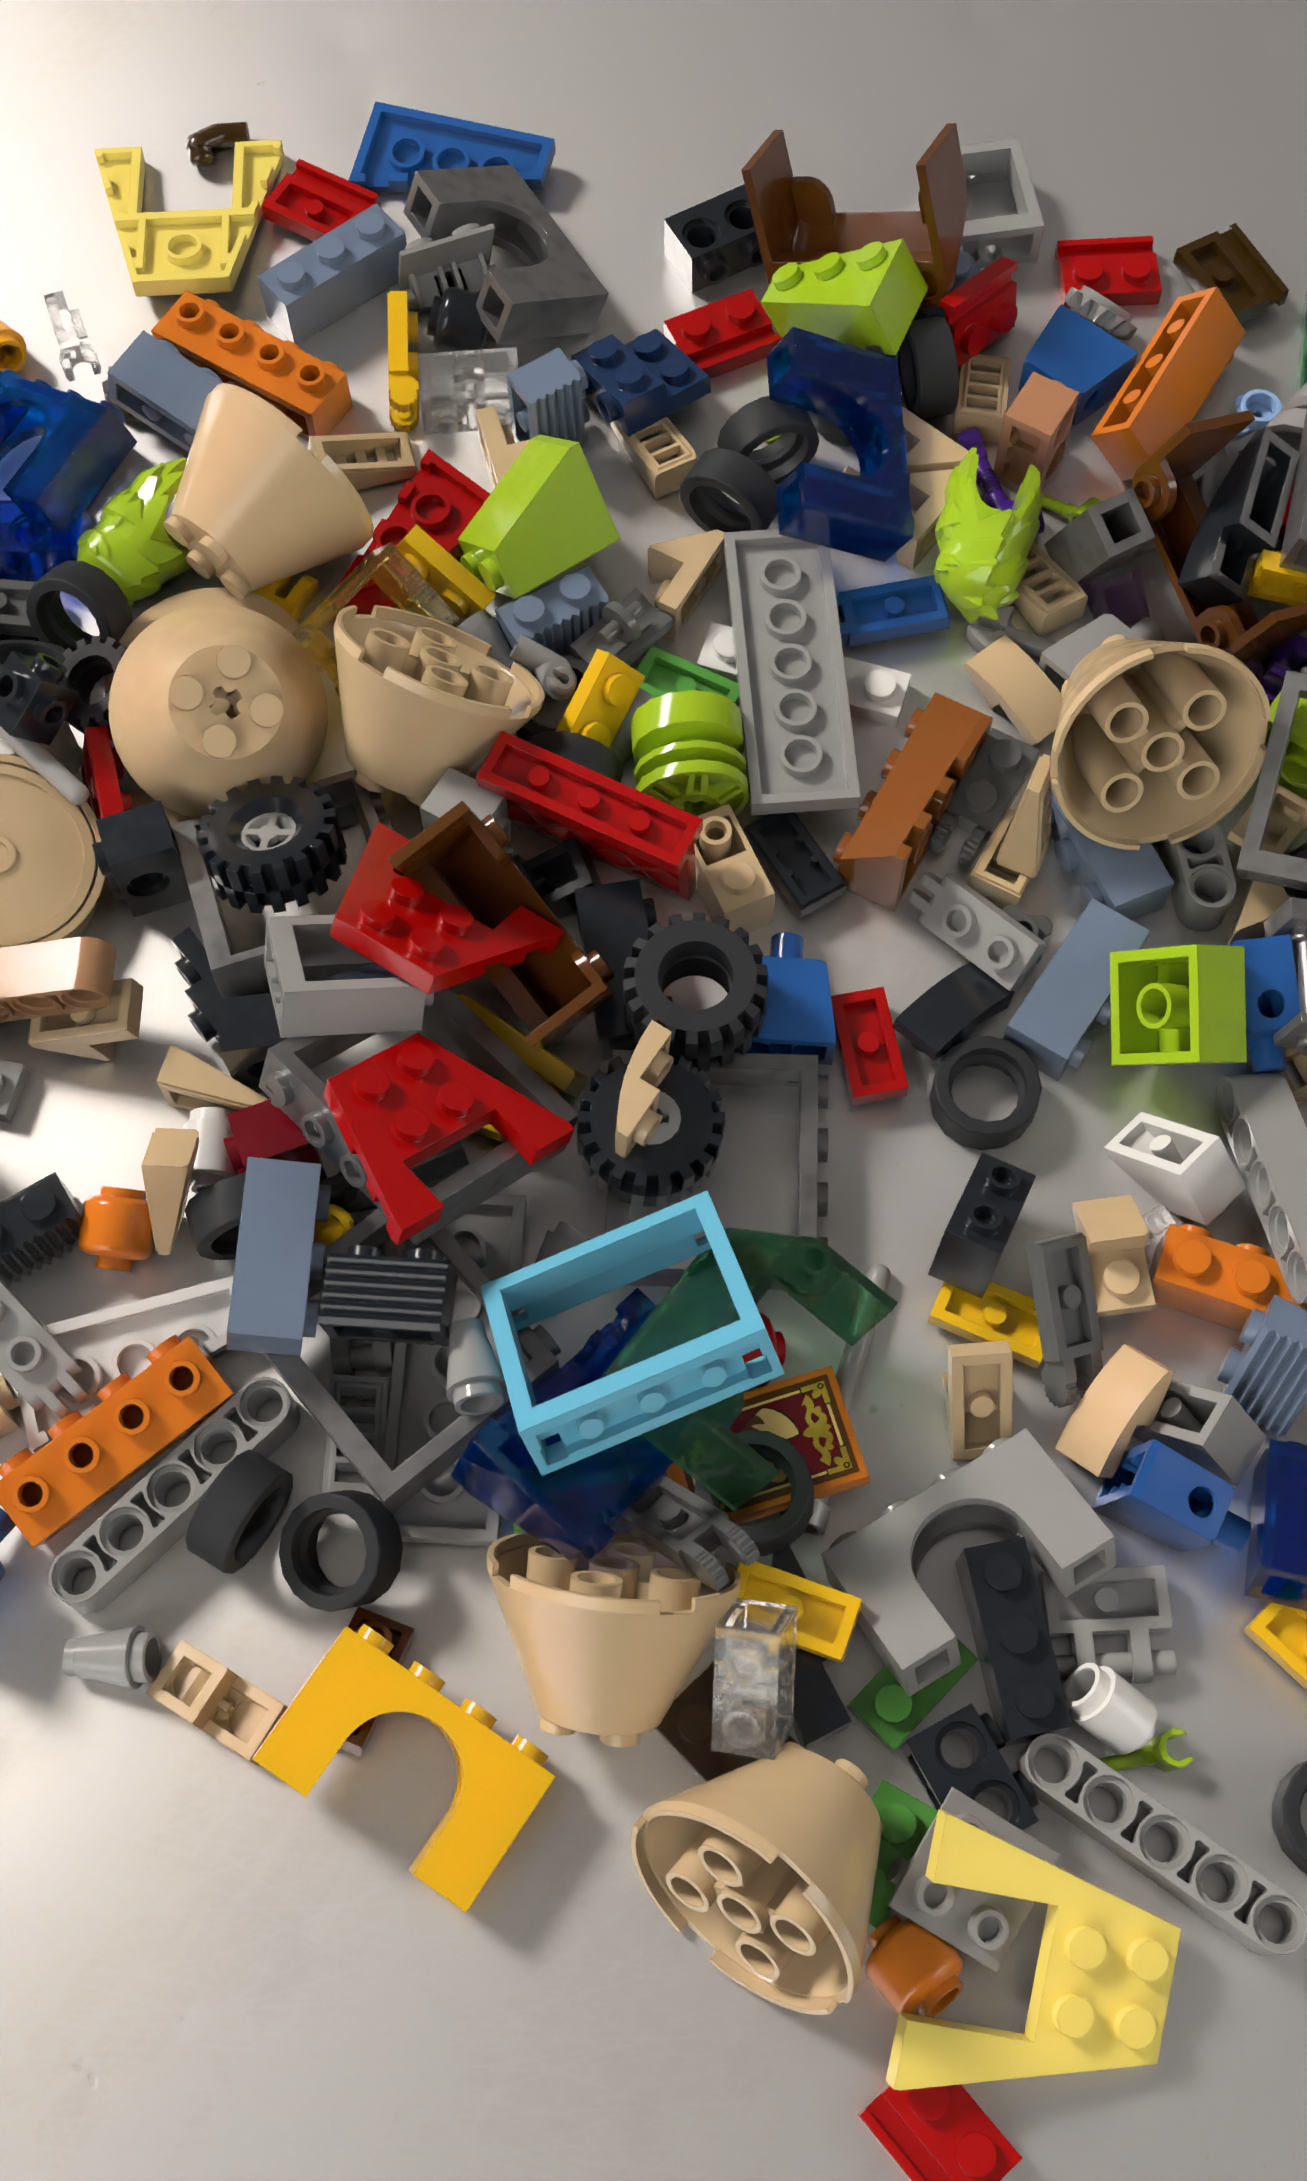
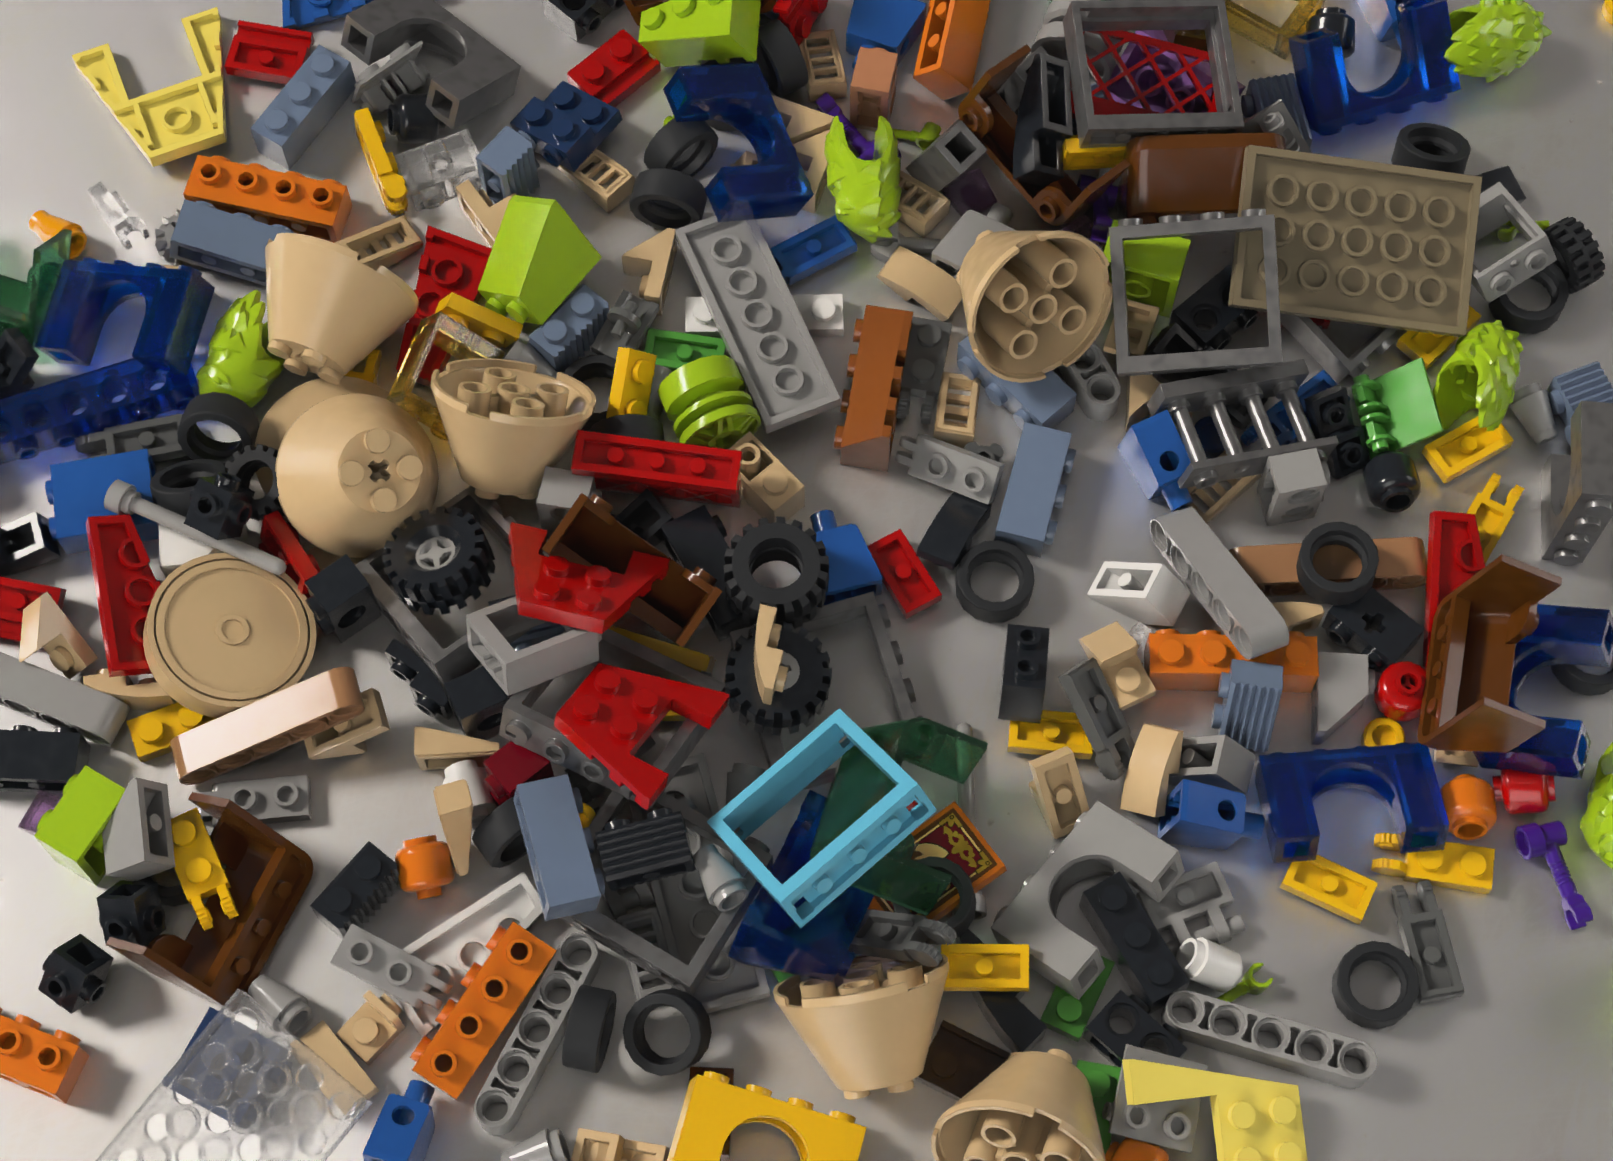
camera: 20 degrees left, 0 degrees up
dark brown arm [185,122,250,167] -> none
light grey arm [509,634,577,700] -> none
clear brick [711,1598,797,1760] -> none
black plate [743,812,847,919] -> none
tan slope [996,754,1053,878] -> none
lime brick [1110,944,1247,1066] -> none
light blue plate [1233,389,1283,436] -> none

